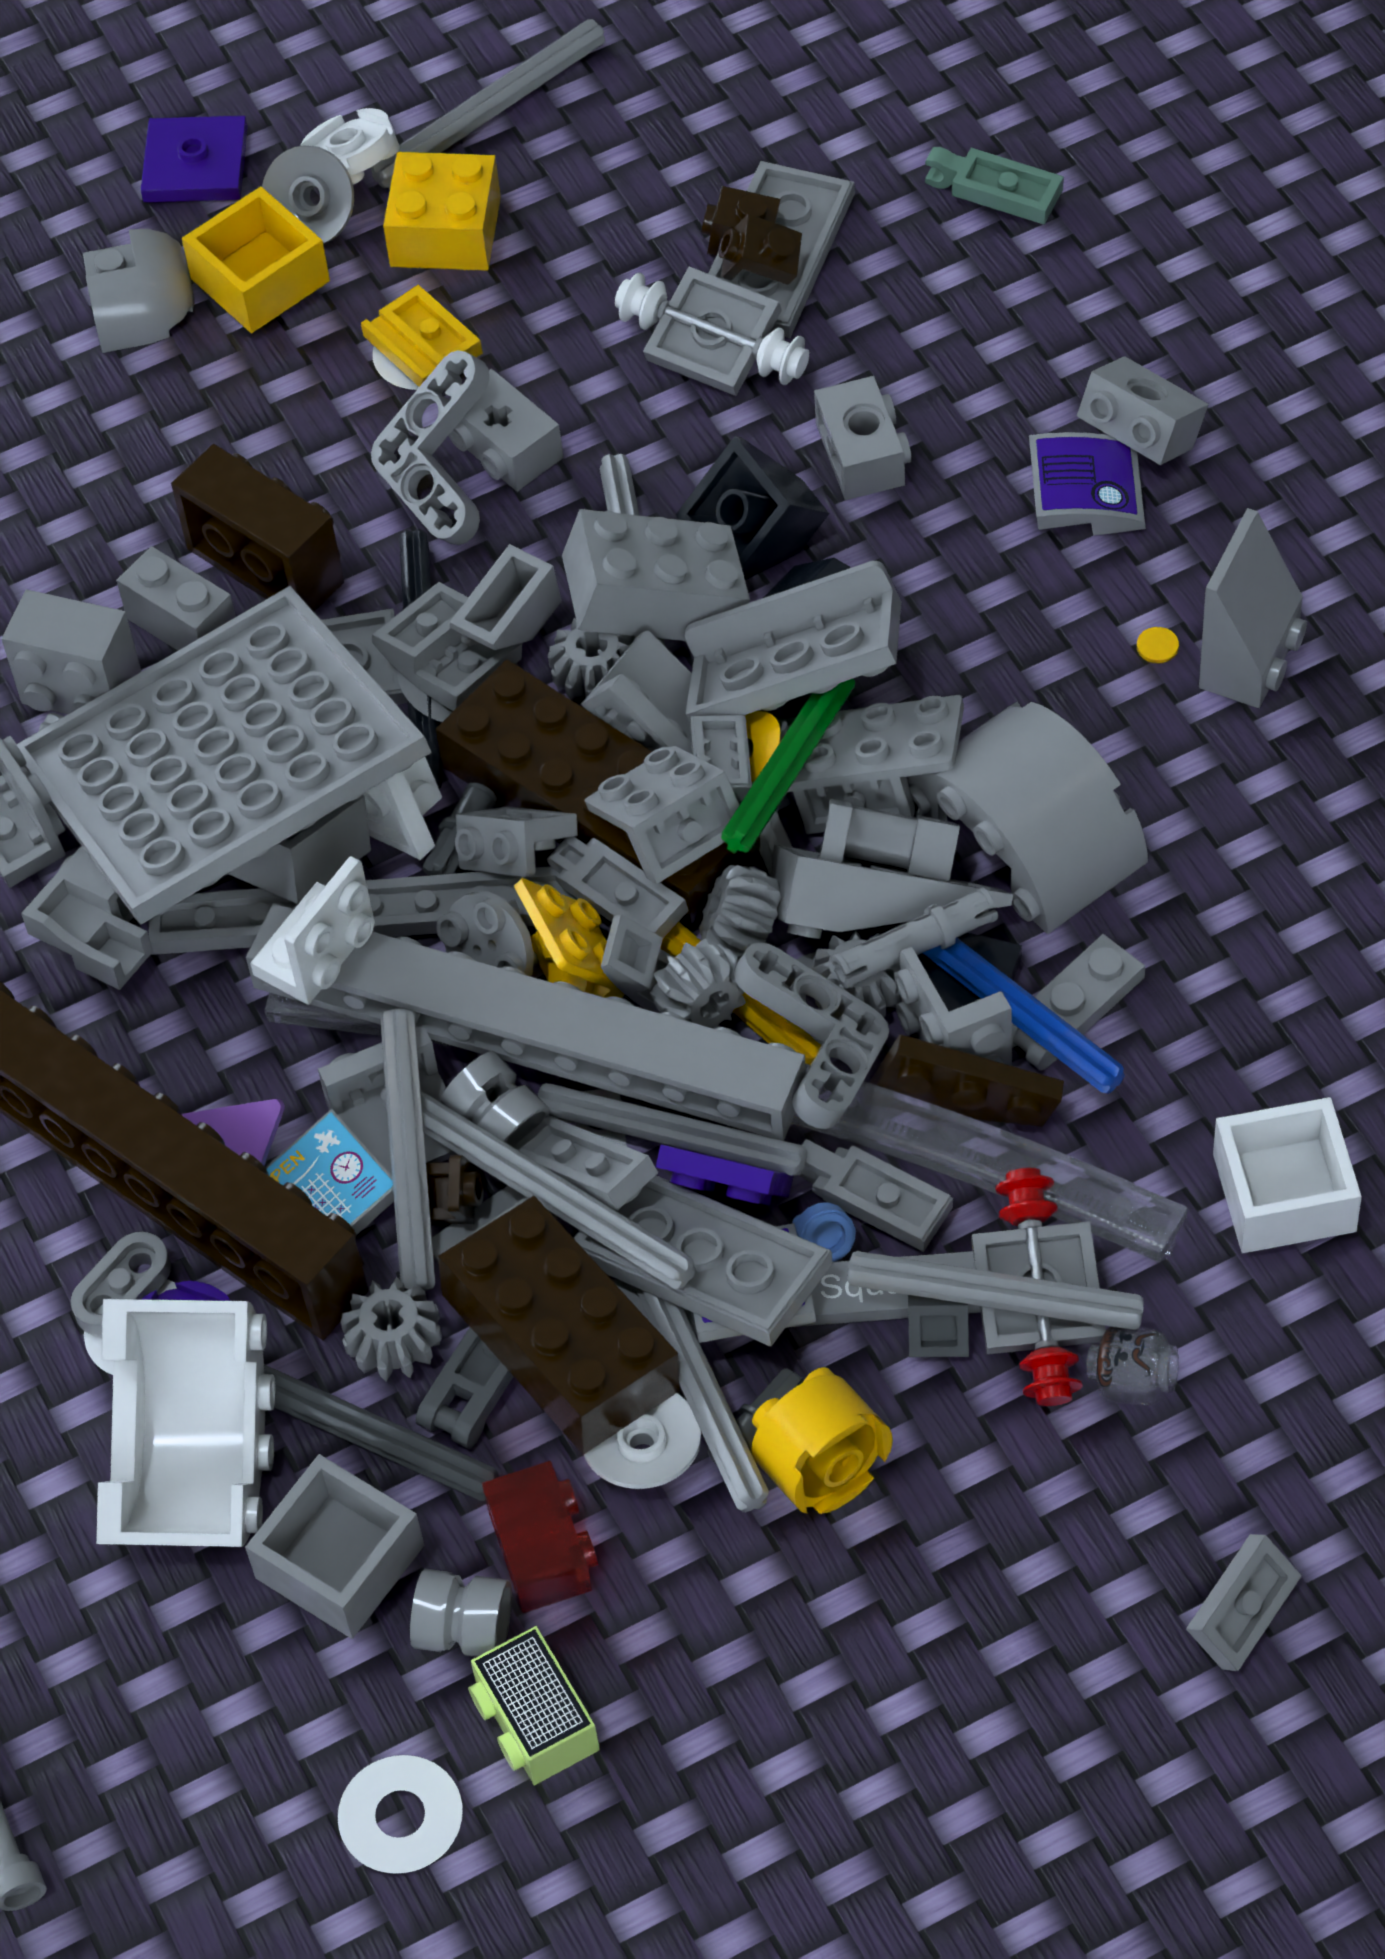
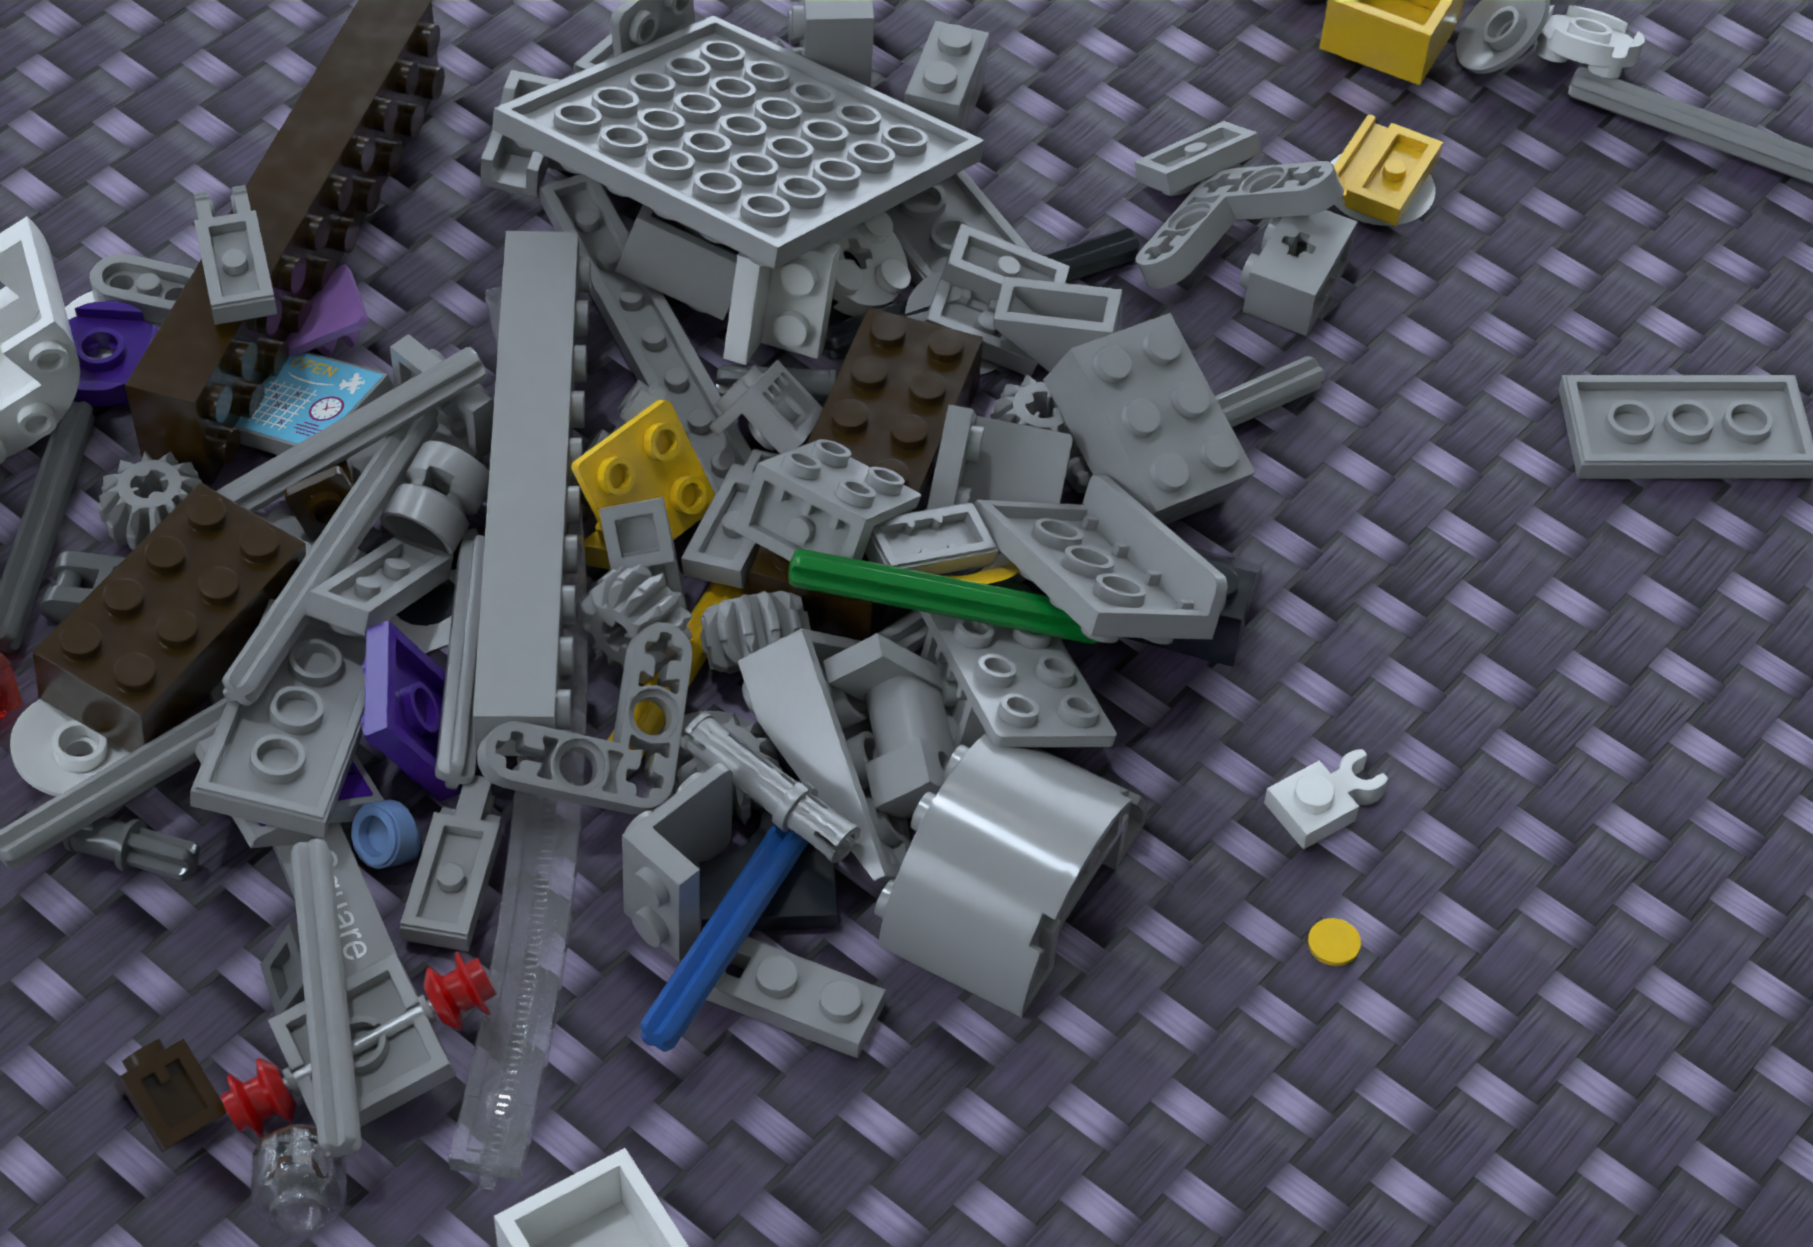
camera: 60 degrees right, 5 degrees down
dark brown brick [171,443,345,612] -> none
white bracket [250,856,375,1005] -> none
yellow piece [383,152,501,271] -> none
light grey plate [615,266,809,396] -> none
black slope [676,436,830,580] -> none
dark brown bracket [701,186,781,256] -> none
dark brown bracket [718,214,802,285] -> none
yellow brick [752,1367,893,1514] -> none
light grey brick [814,376,911,500] -> none
dark brown wing [863,1034,1064,1127] -> none
slope [1029,432,1146,536] -> none
light grey brick [1077,356,1209,465] -> none
light grey slope [1199,508,1307,709] -> none
none -> dark brown bracket [114,1038,227,1153]
none -> light grey hinge [193,185,277,325]
none -> light grey plate [1134,121,1261,196]
none -> white plate [1264,749,1388,849]

